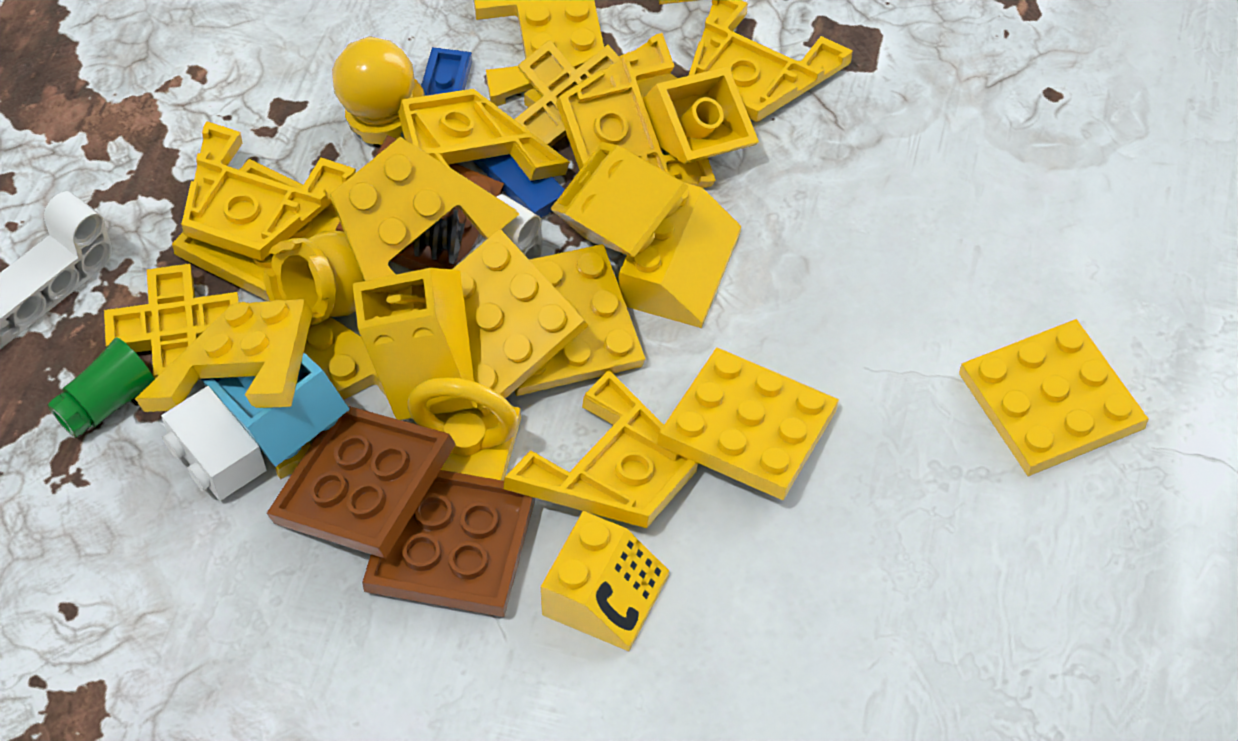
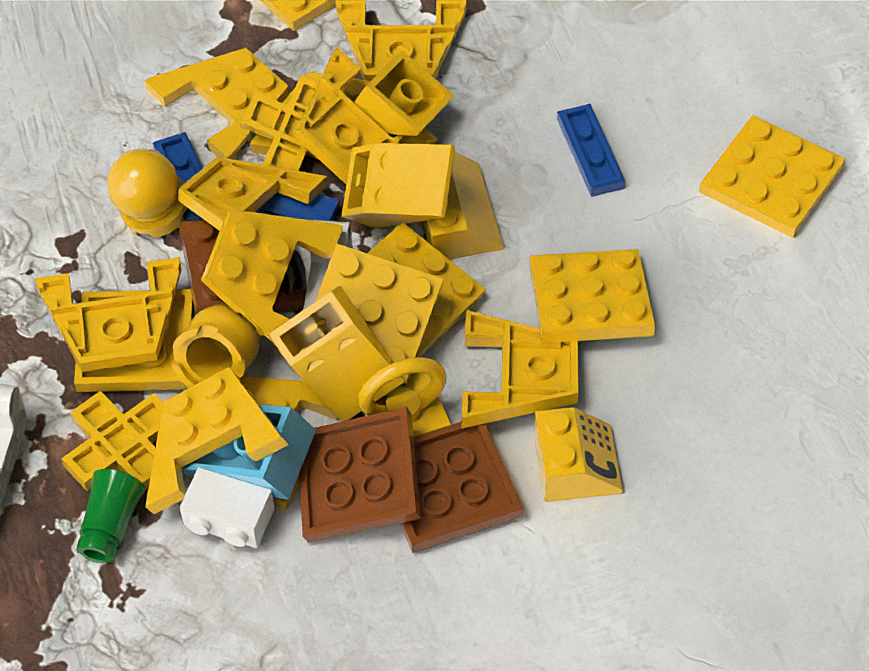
camera: 30 degrees left, 0 degrees up
none -> blue tile [557,104,625,197]

